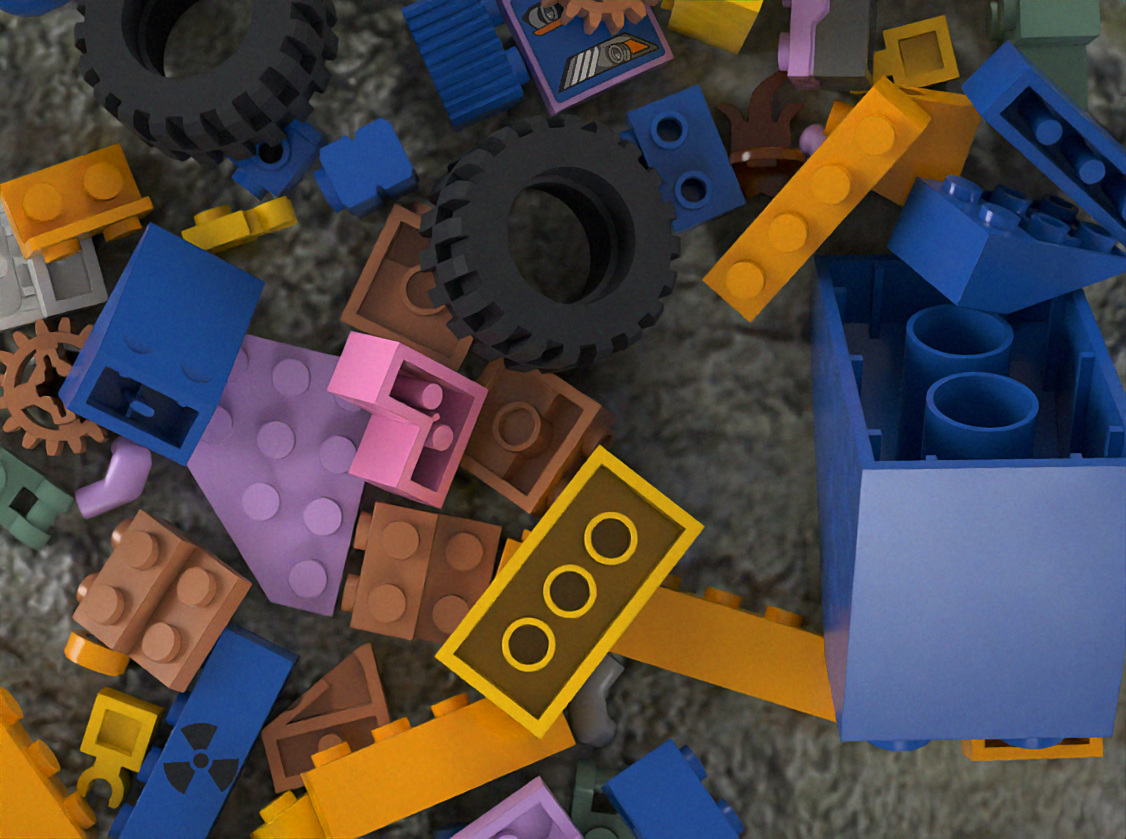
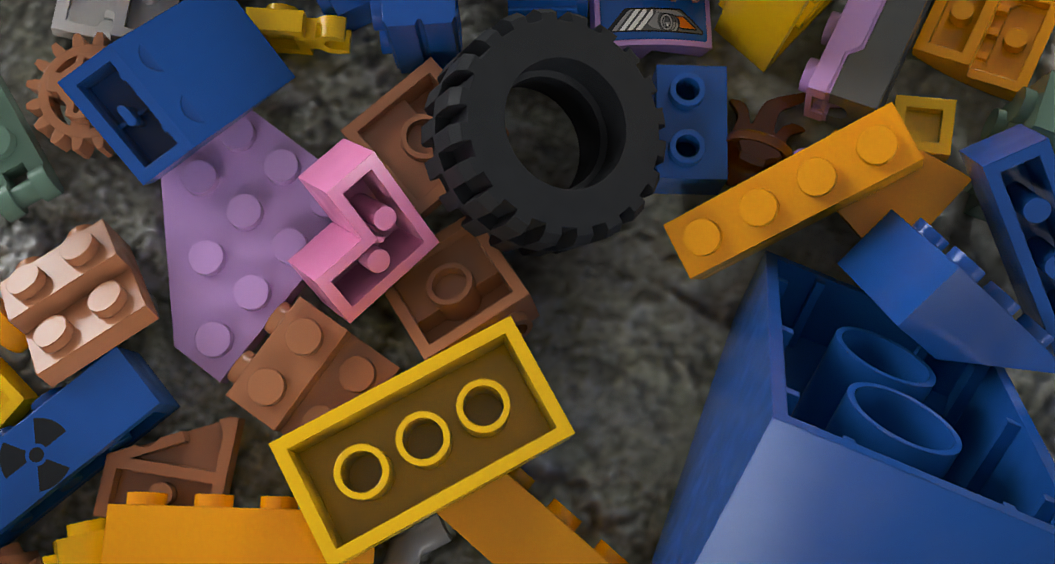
camera: 25 degrees right, 10 degrees down
lavender arm [75,435,152,519] -> none

